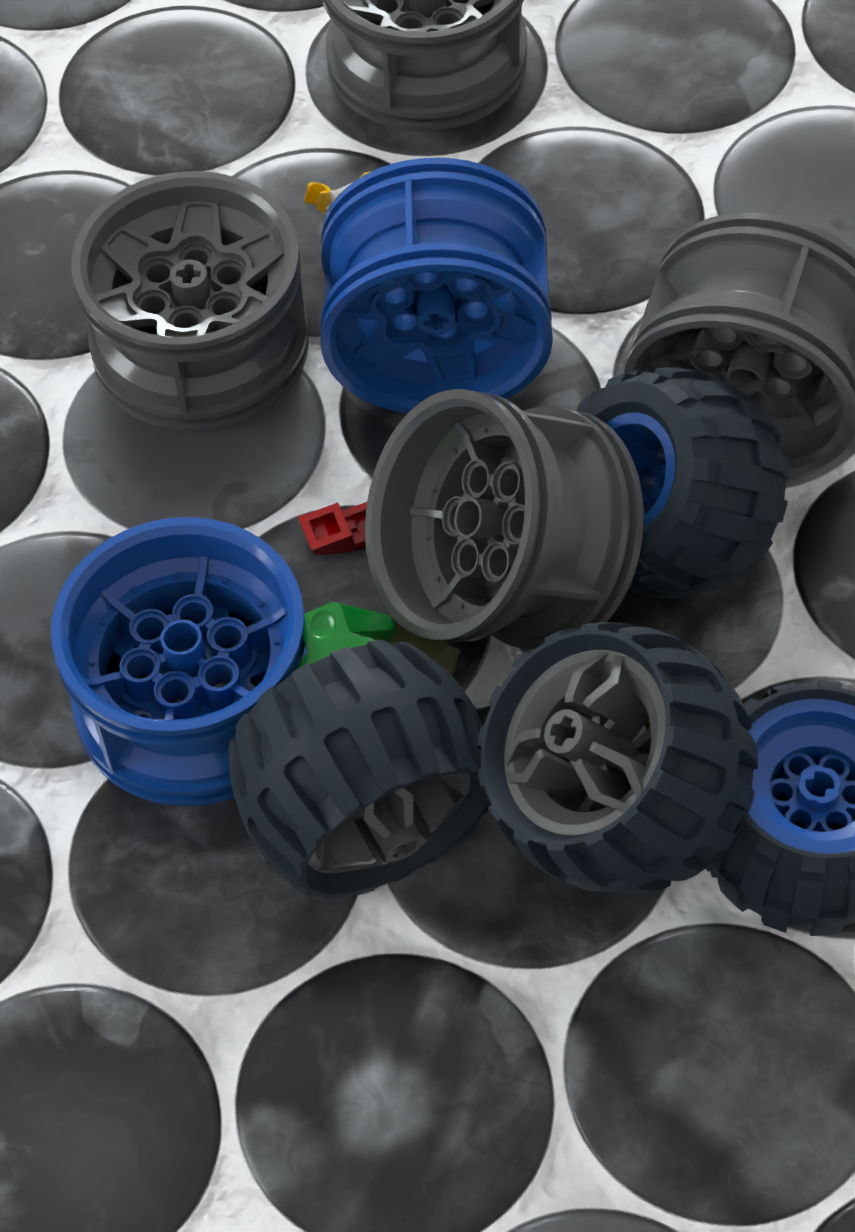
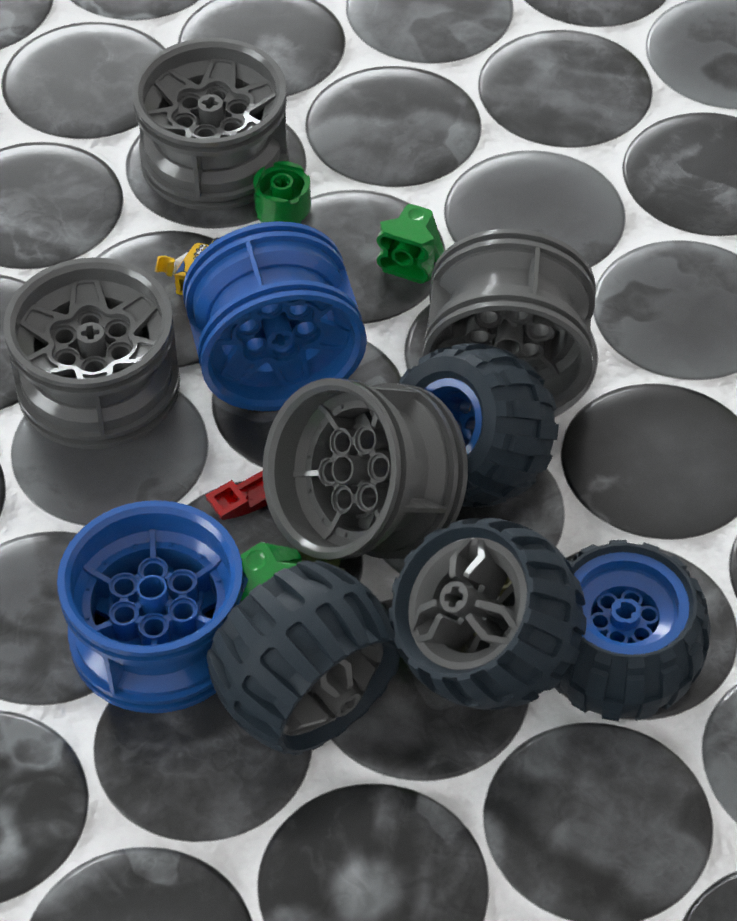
camera: 15 degrees left, 5 degrees down
none -> green brick [253,161,311,224]
none -> green piece [376,204,444,284]

